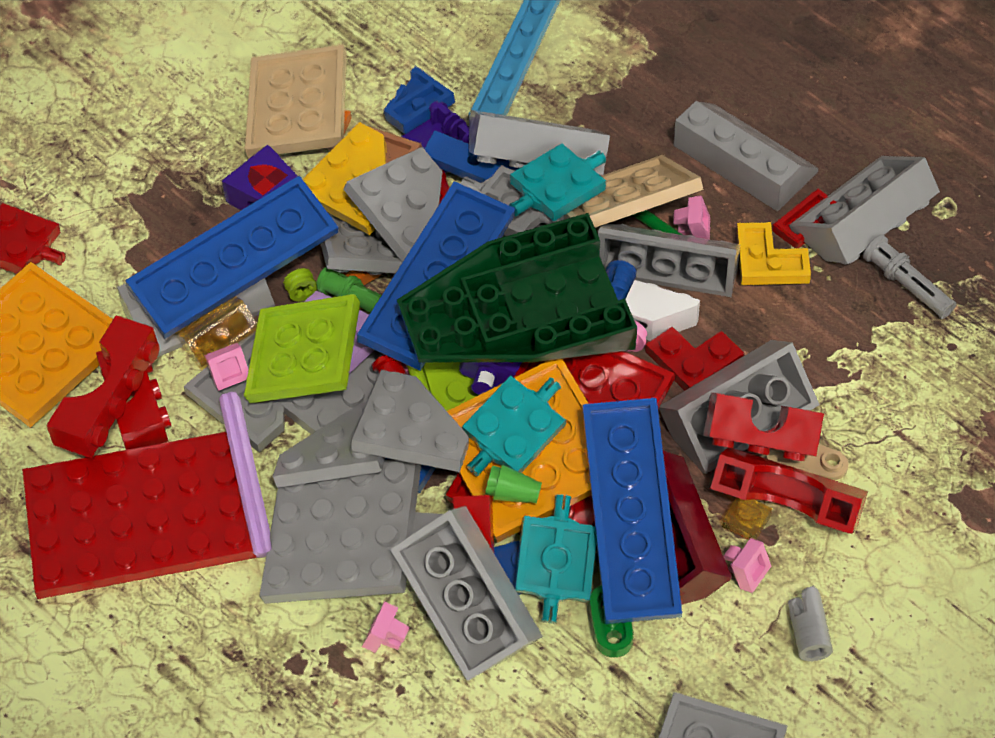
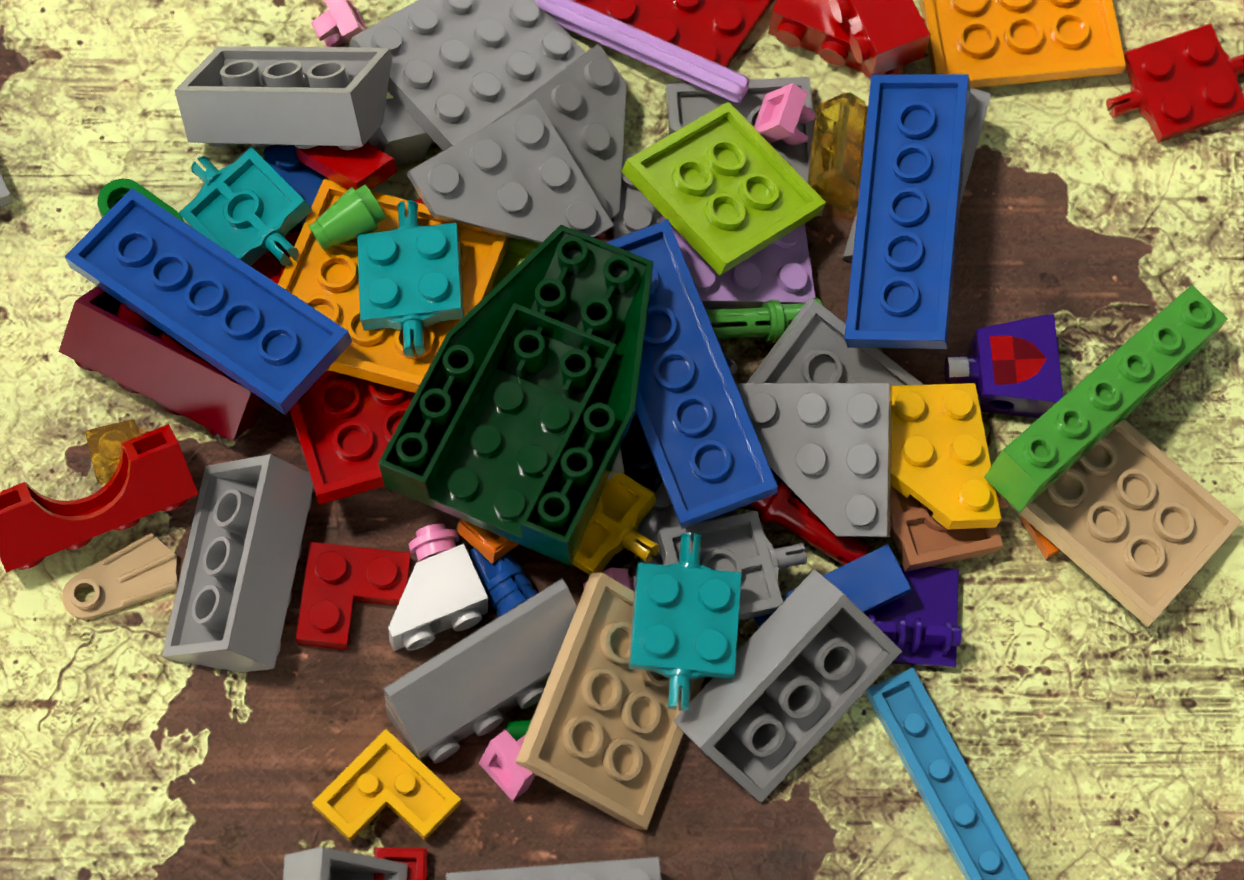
camera: 125 degrees right, 15 degrees up
lime bush [283,268,317,302] -> none
blue wing [384,66,455,134] -> none
red arch [703,392,824,462] -> none
bright pink tile [724,538,771,593] -> none
none -> bright green brick [984,285,1228,513]

